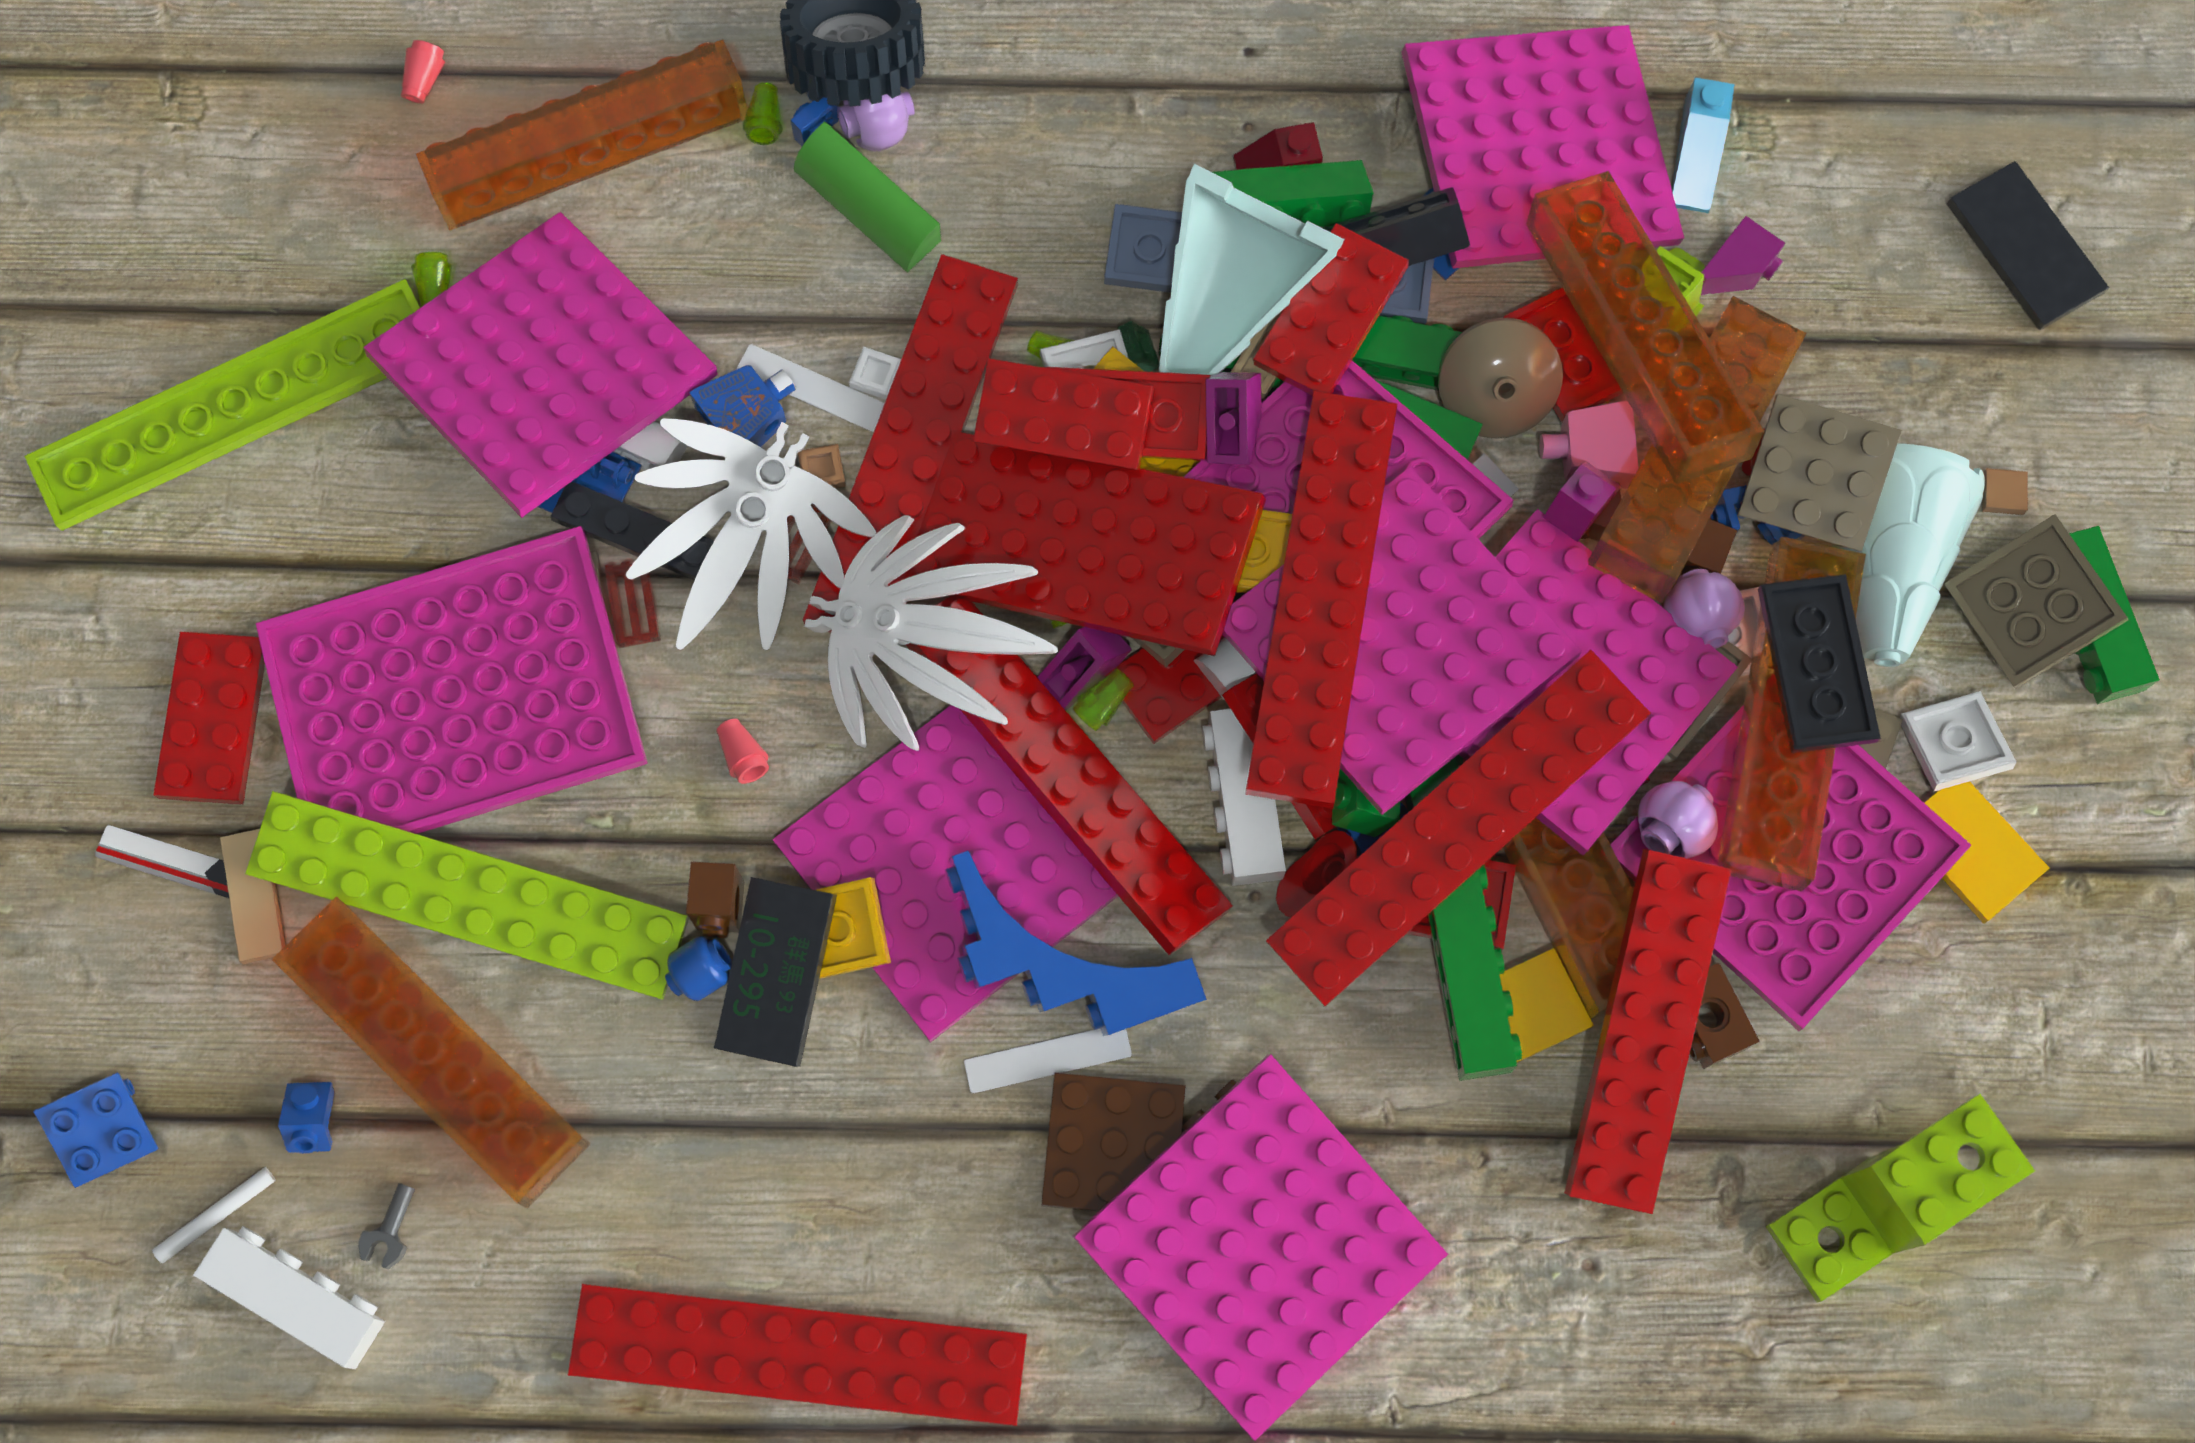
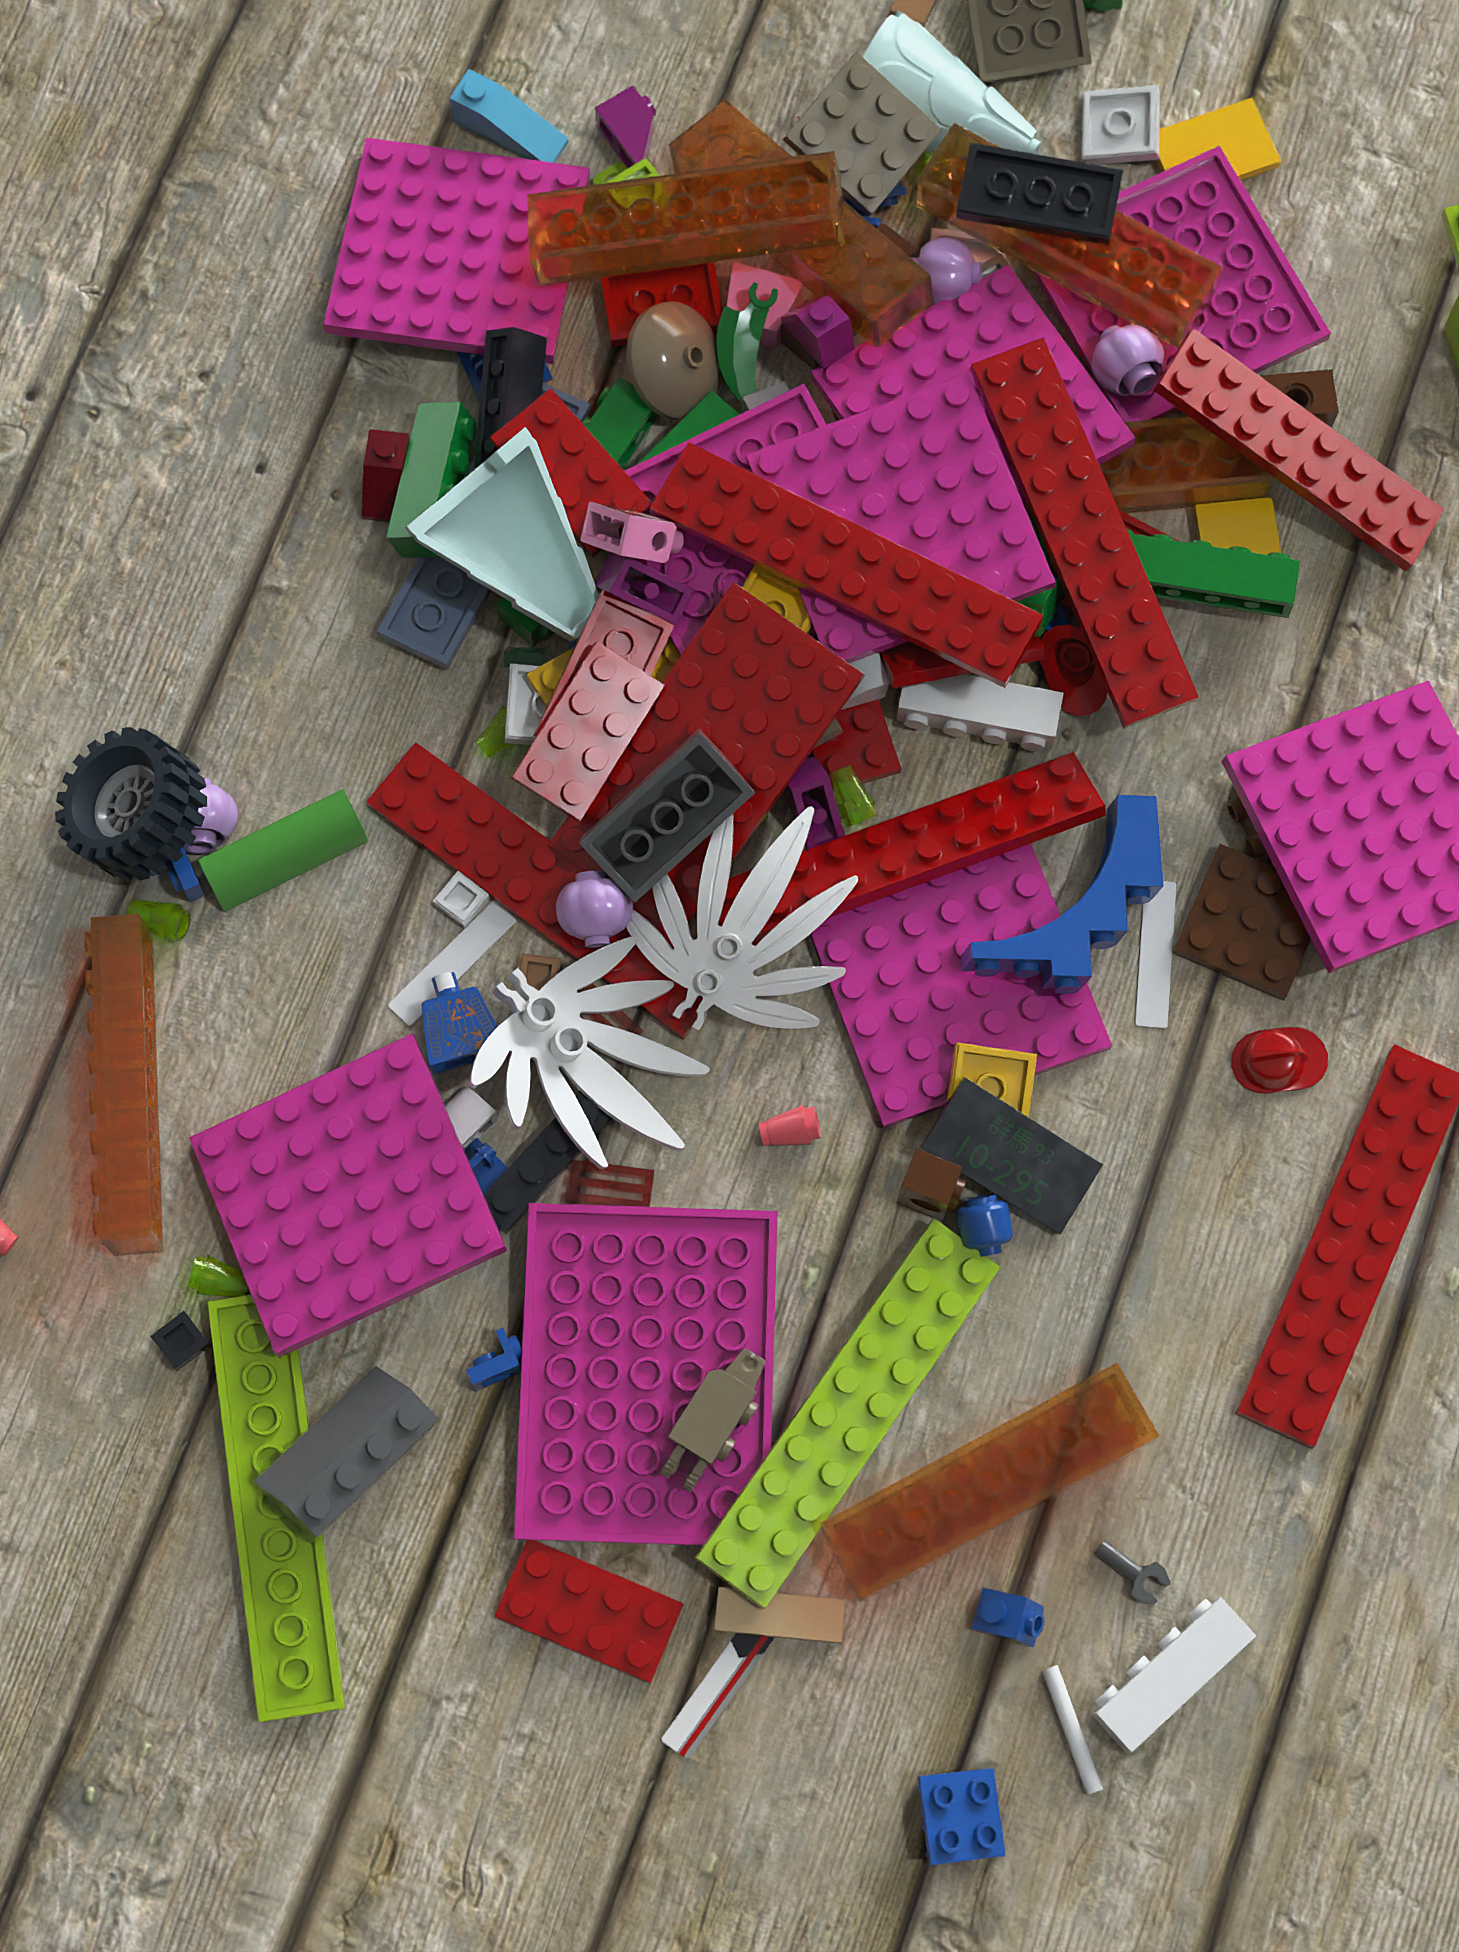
camera: 70 degrees left, 0 degrees up
none -> black plate [150,1311,211,1371]
none -> dark grey slope [253,1366,439,1544]
none -> blue bracket [466,1328,522,1392]
none -> lavender plant [555,871,633,948]
none -> dark grey slope [579,728,755,903]
none -> bright pink torso [580,502,684,563]
none -> dark tan hinge [660,1348,766,1493]
none -> green piece [716,282,778,403]
none -> red piece [1231,1027,1328,1094]

